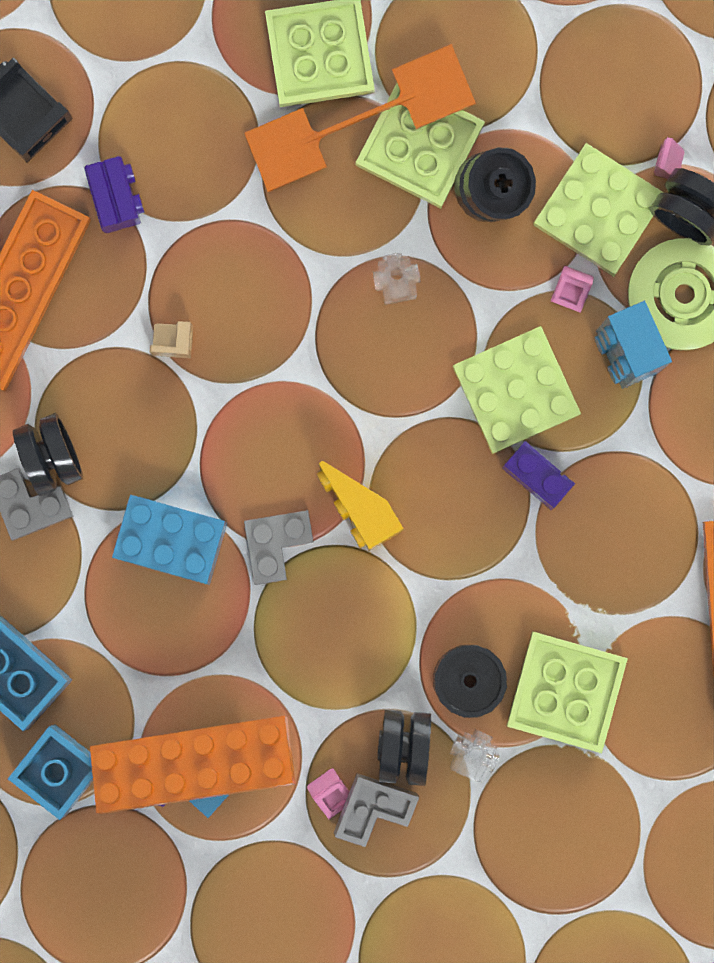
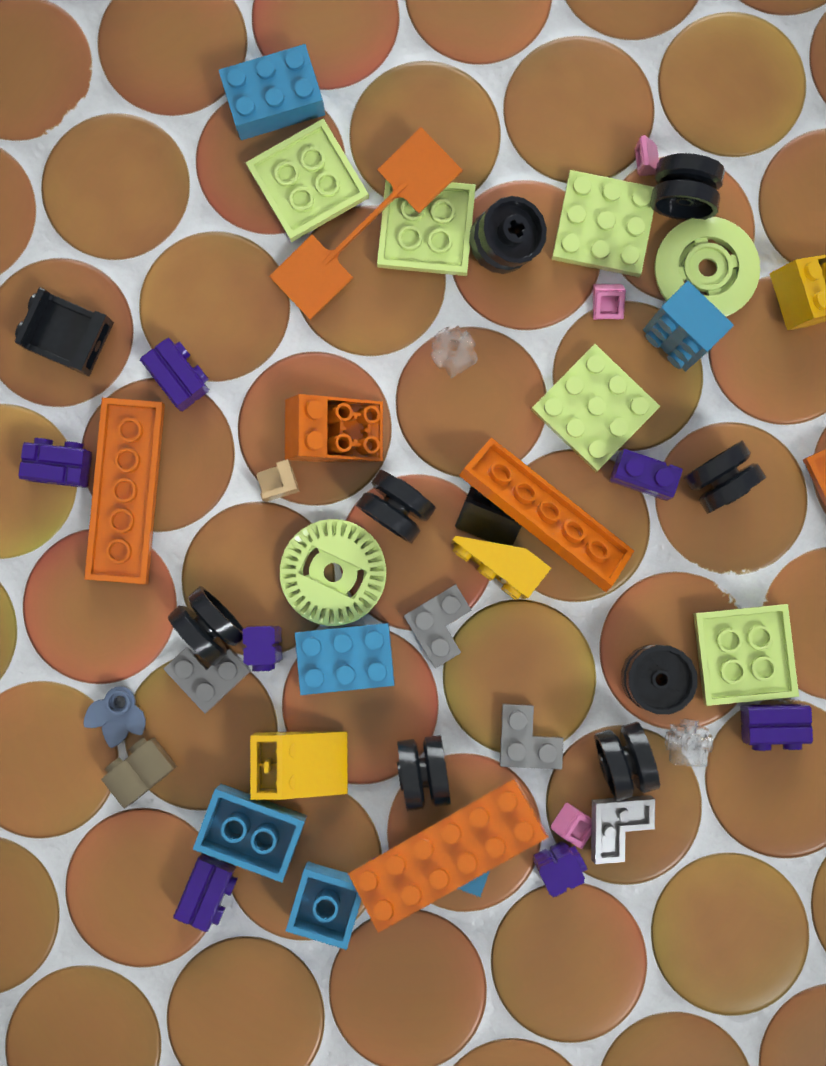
camera: 20 degrees left, 0 degrees up
none -> dark purple brick [243,626,283,671]
none -> yellow slope [250,731,348,800]
none -> yellowish green piece [280,519,387,626]
none -> orange slope [285,394,383,462]
none -> black wheel [355,470,436,544]
none -> black wheel [397,735,451,811]
none -> black panel [455,486,522,546]
none -> orange plate [459,437,634,592]
none -> light grey plate [500,703,563,770]
none -> dark purple brick [533,841,588,897]
none -> black wheel [684,440,767,514]
none -> dark purple brick [740,704,813,751]

